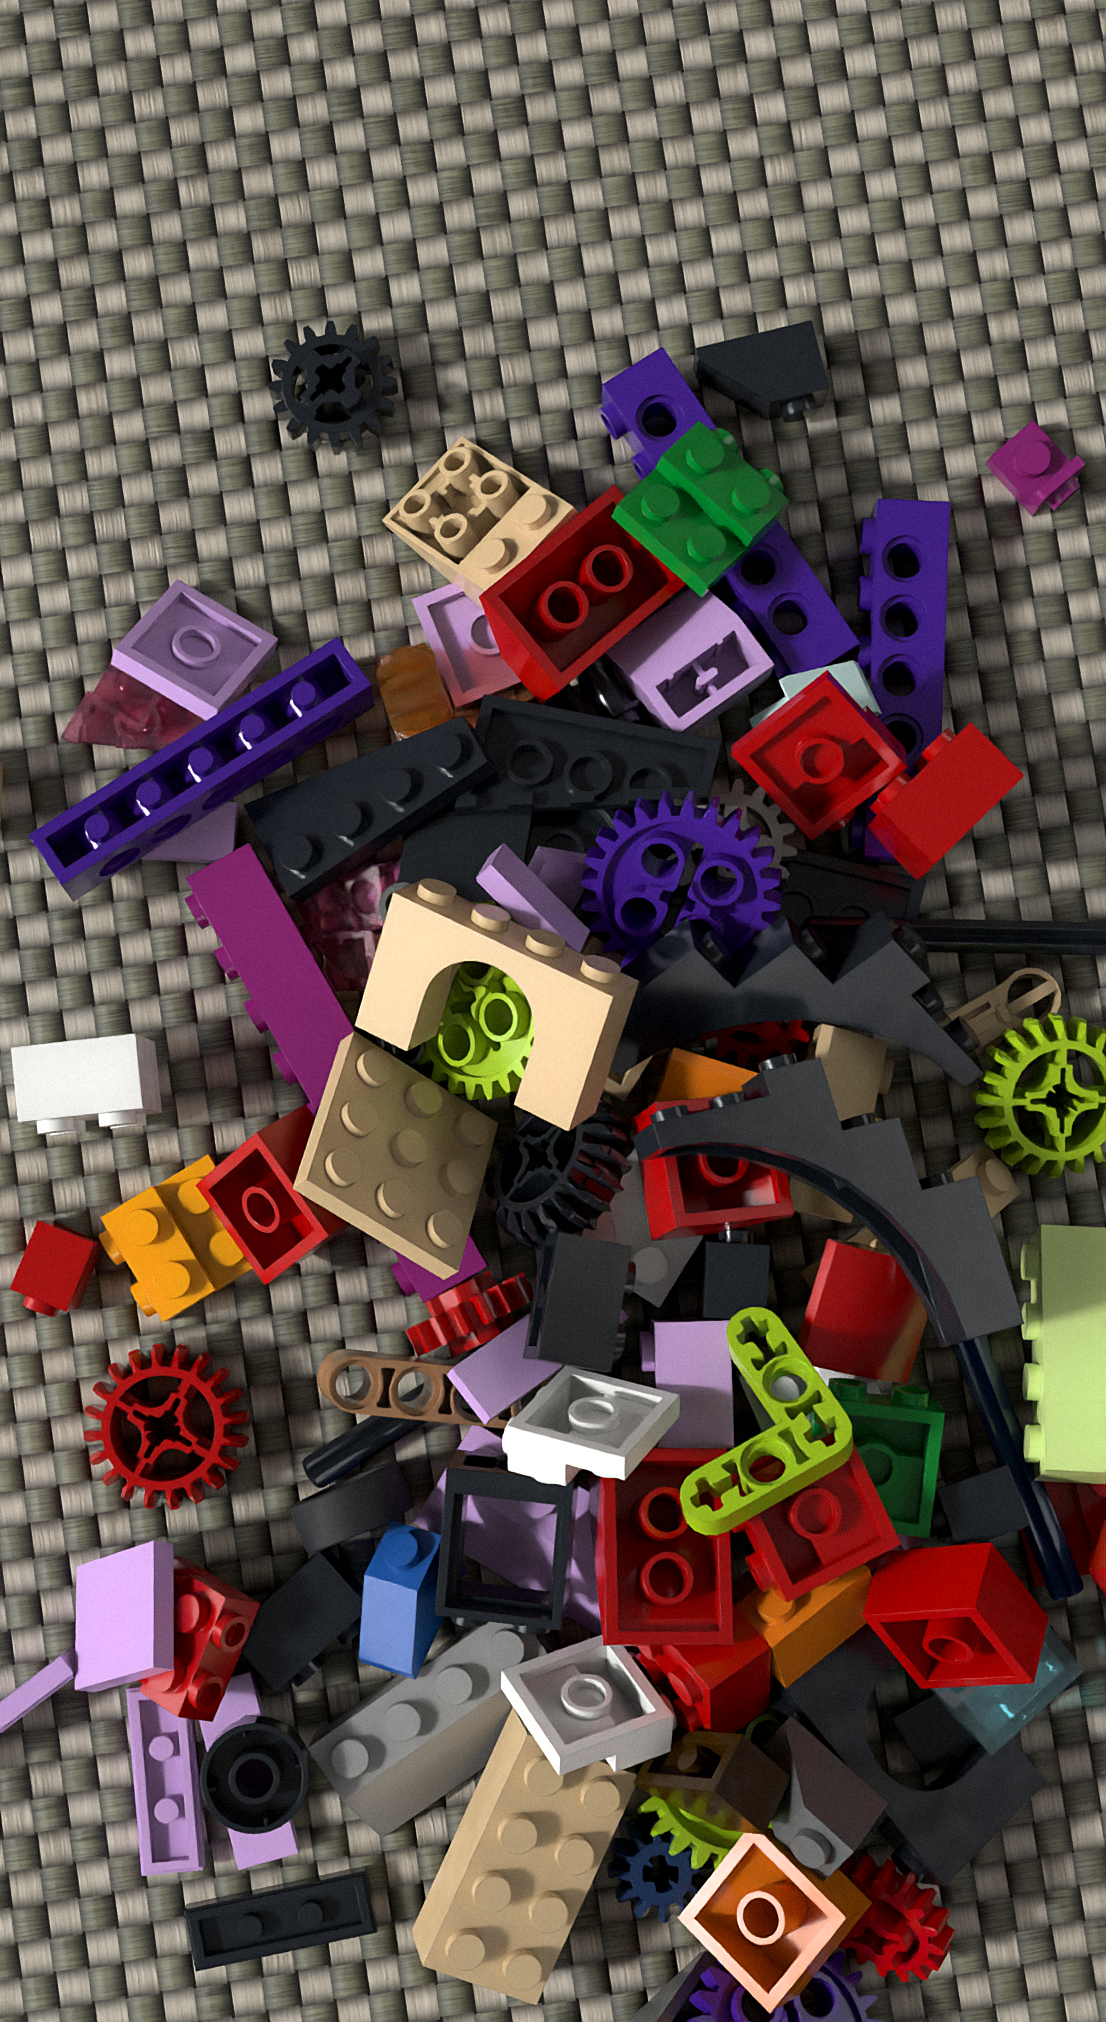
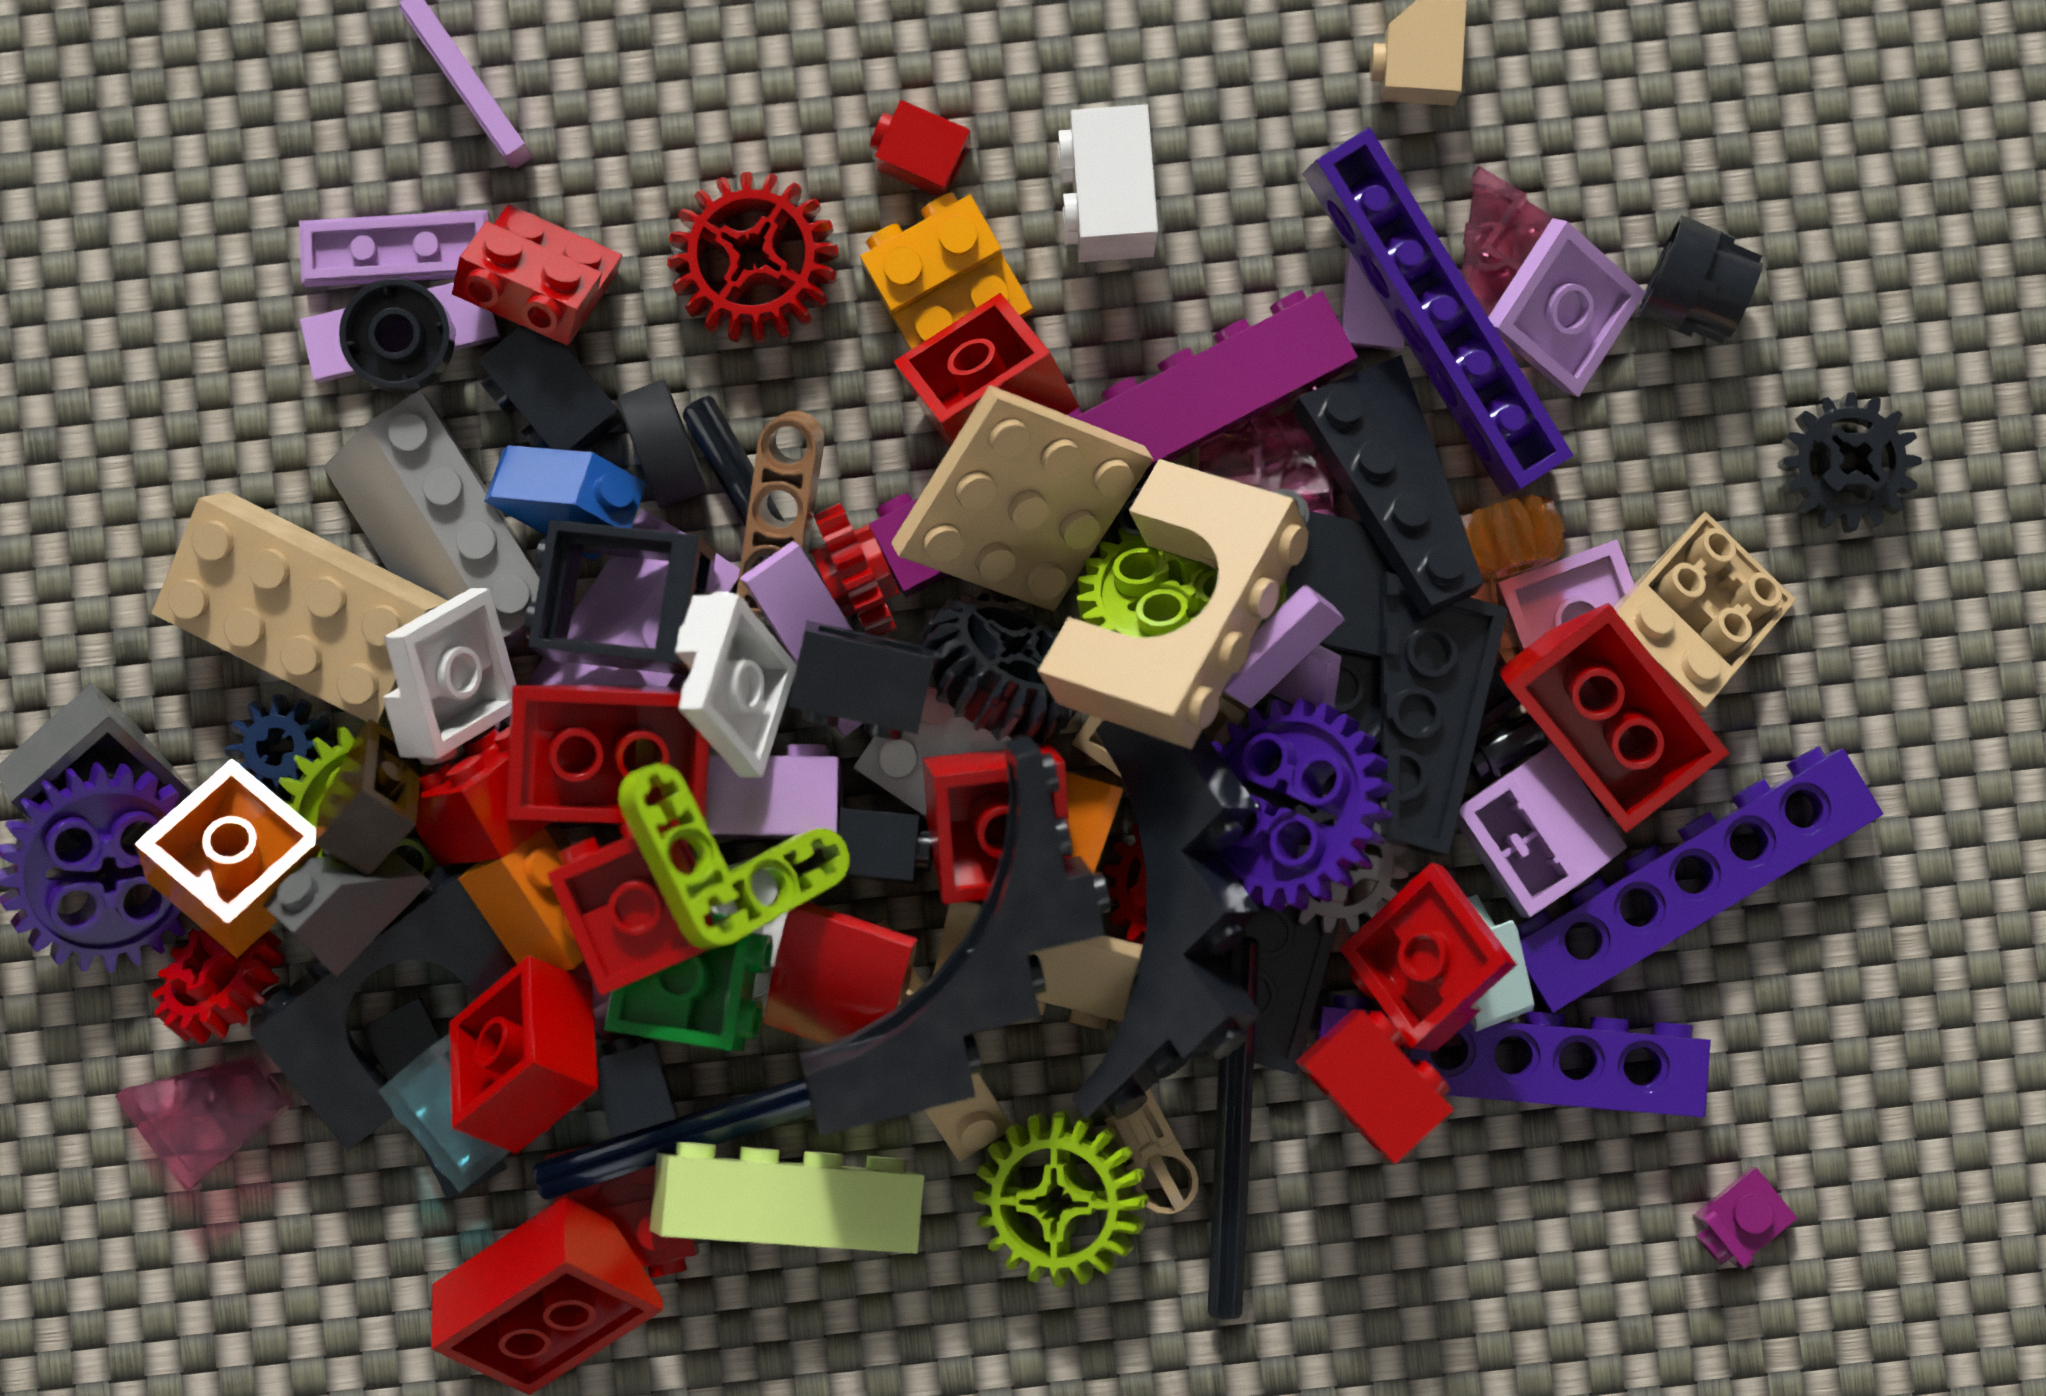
camera: 90 degrees right, 0 degrees up
lavender tile [75,1541,174,1692] -> none
black tile [184,1865,379,1972] -> none
green plate [611,420,790,597] -> none
black slope [693,320,829,423] -> none
none -> clear pink slope [115,1055,295,1191]
none -> black piece [1638,215,1763,344]

